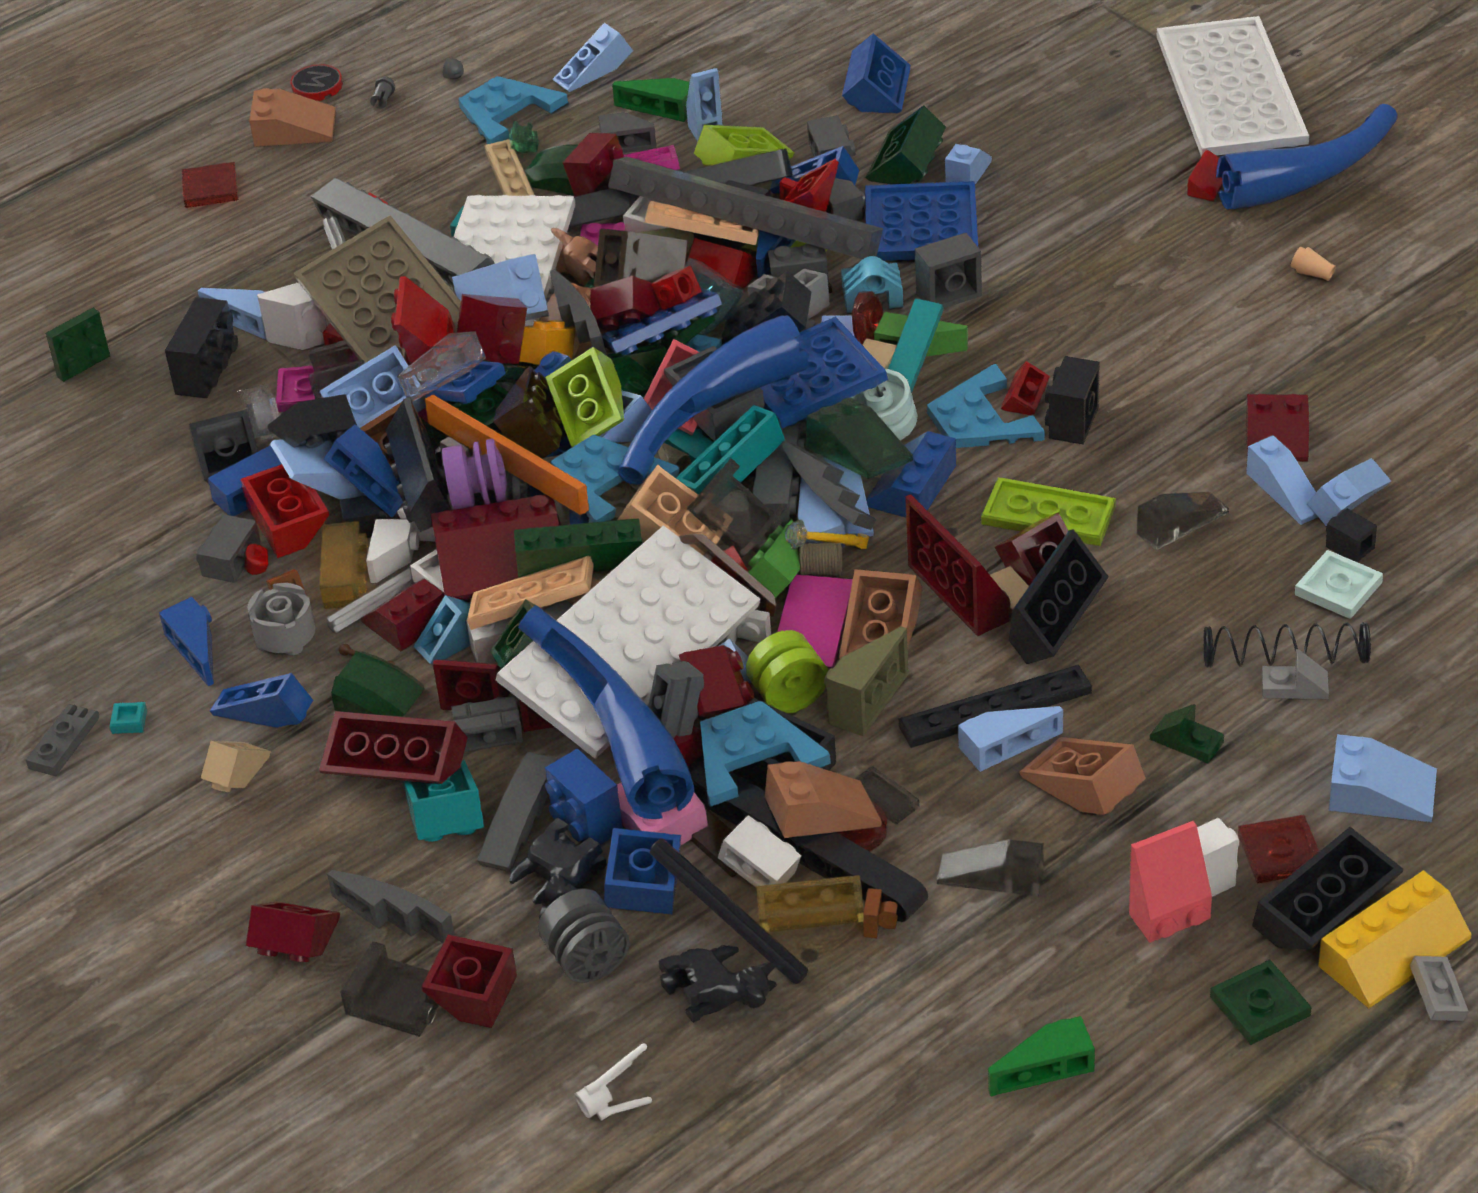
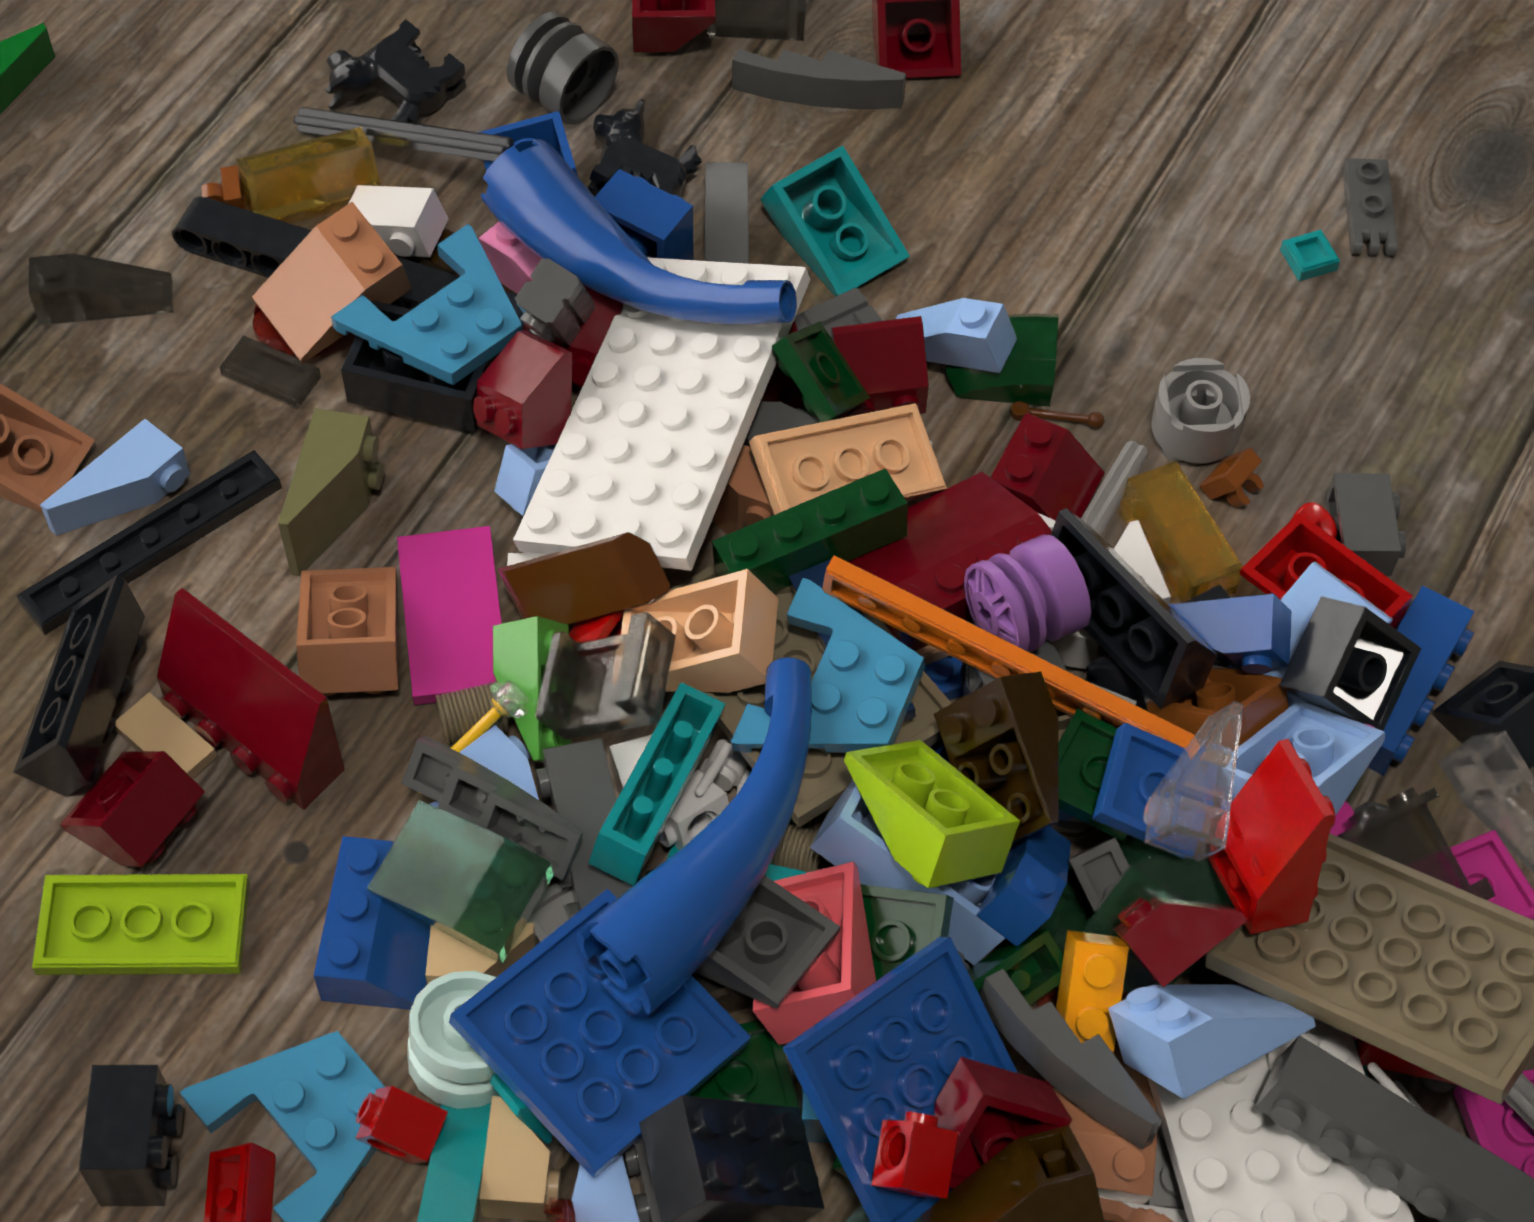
camera: 155 degrees right, 15 degrees up
blue slope [159,597,214,686] -> none
tan slope [201,741,271,792] -> none
blue slope [210,673,313,728] -> none
dark red slope [319,711,468,784] -> none
dark azure slope [413,595,471,664] -> none
lime wheel [745,630,828,713] -> none
none -> red brick [355,1085,448,1165]
none -> light blue slope [896,298,1017,373]

